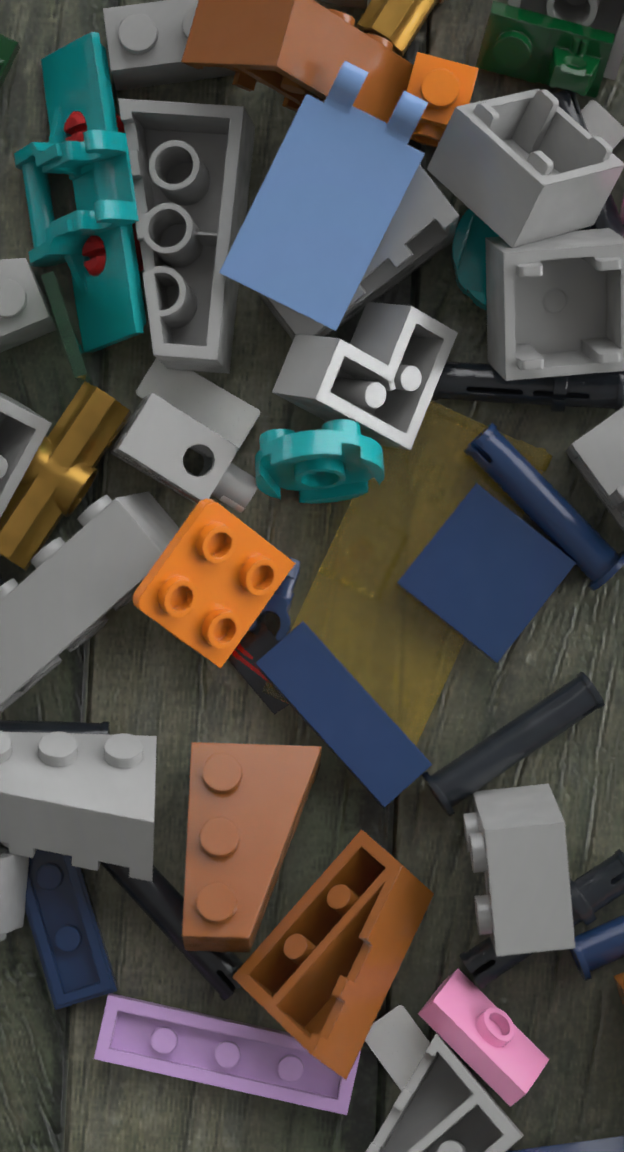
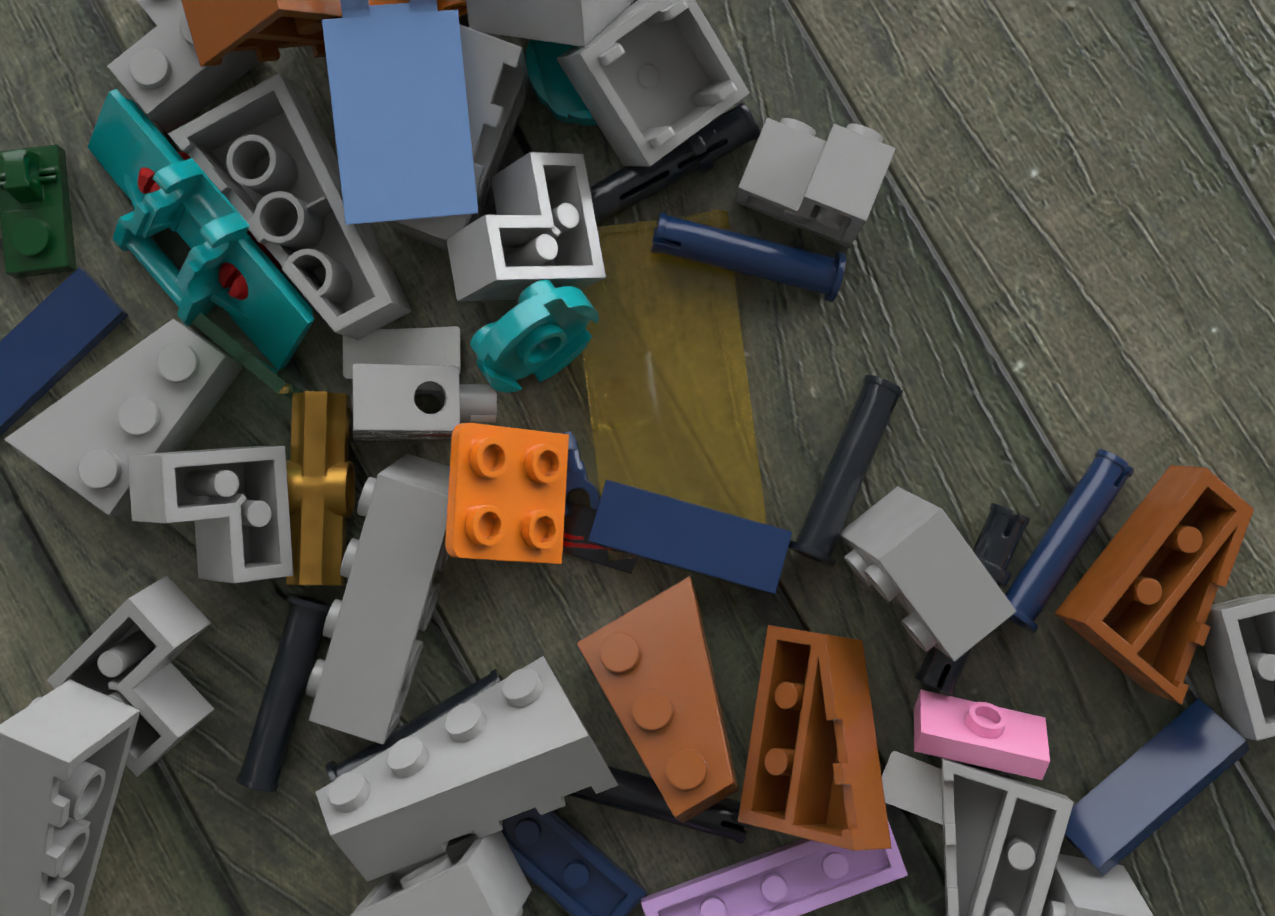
camera: 30 degrees left, 0 degrees up
dark blue tile [396,483,576,663] -> none

